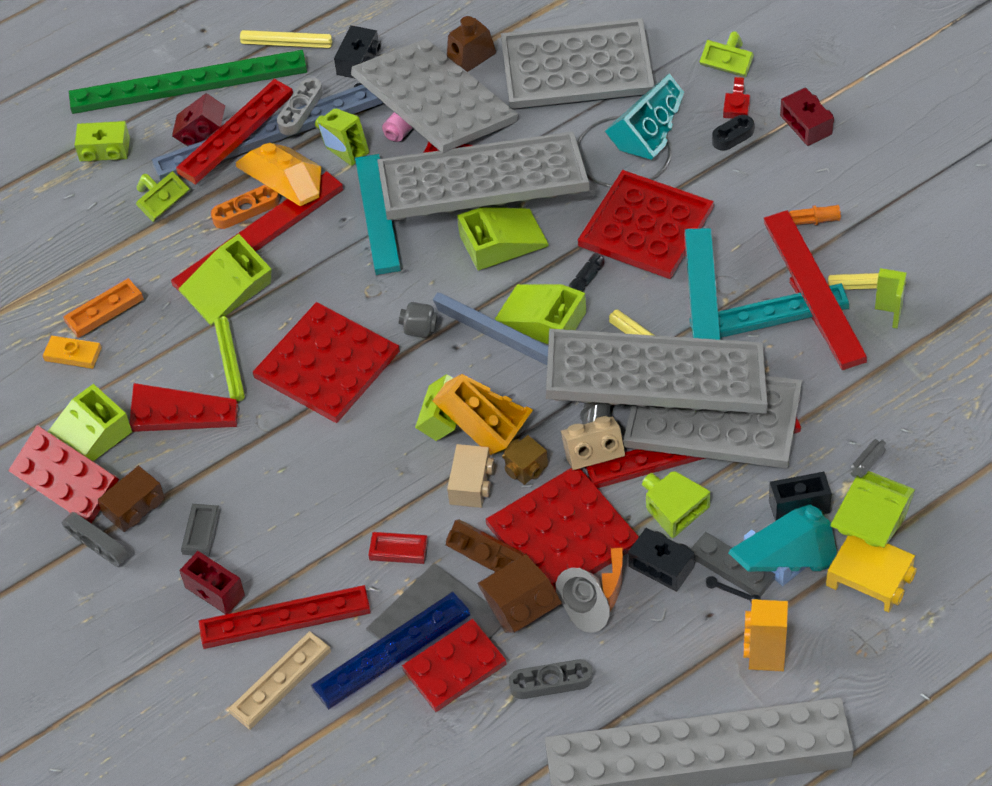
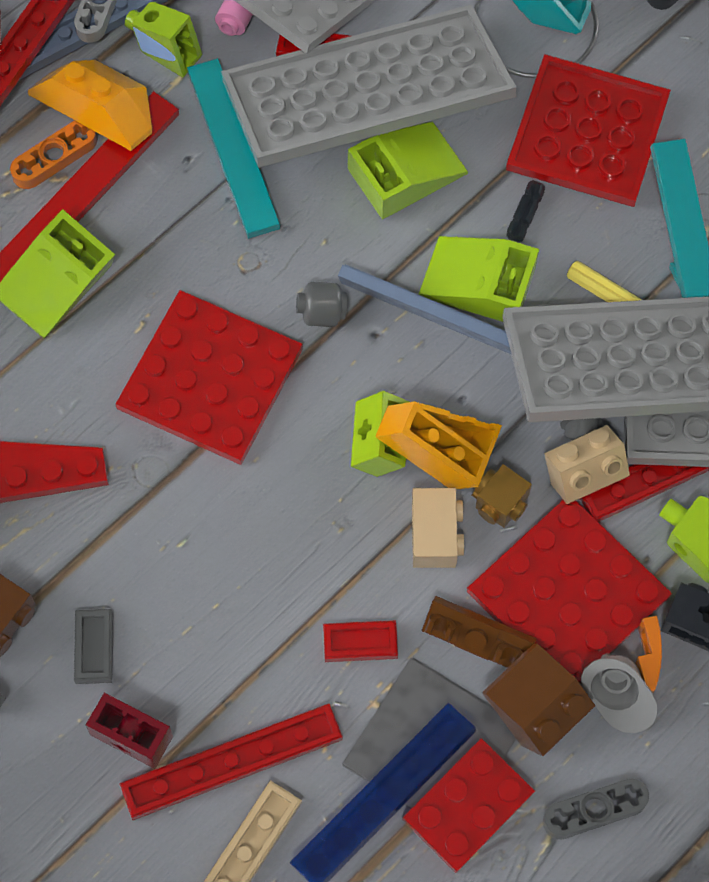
camera: 15 degrees left, 15 degrees up
lime axle [214,316,245,402] -> none

